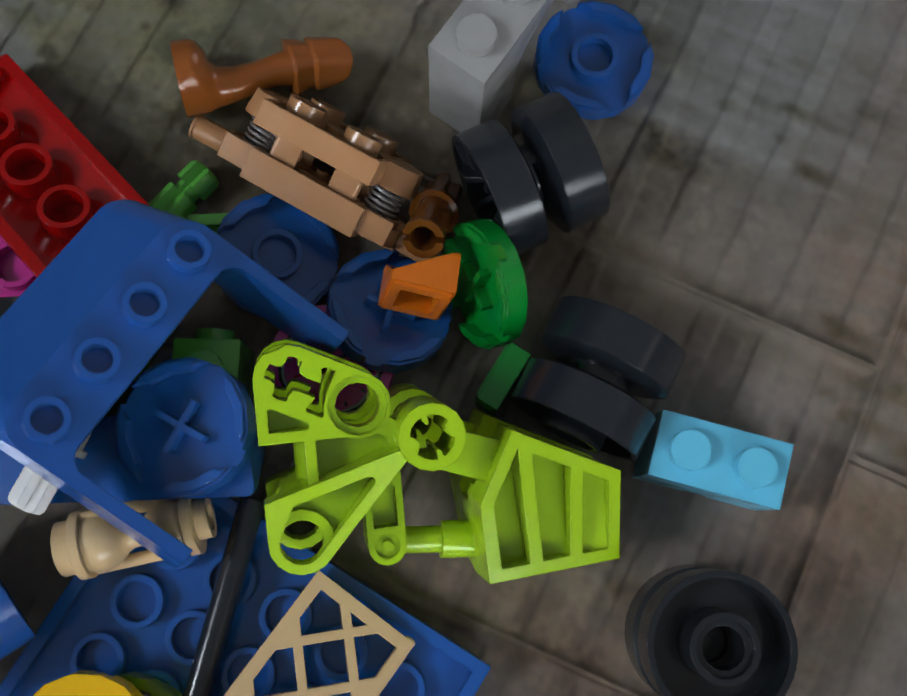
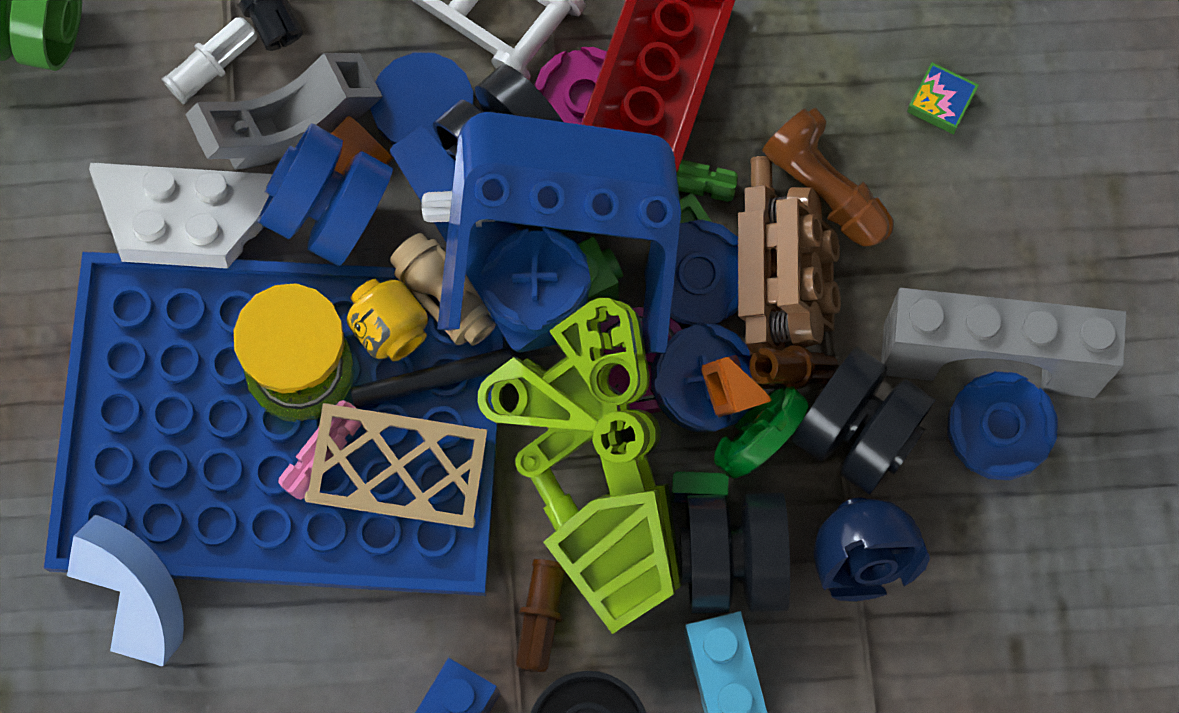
camera: 70 degrees right, 5 degrees down
none -> yellow head [346,279,428,361]
none -> reddish brown axle [516,559,565,673]
none -> dark blue cylinder [813,497,930,602]

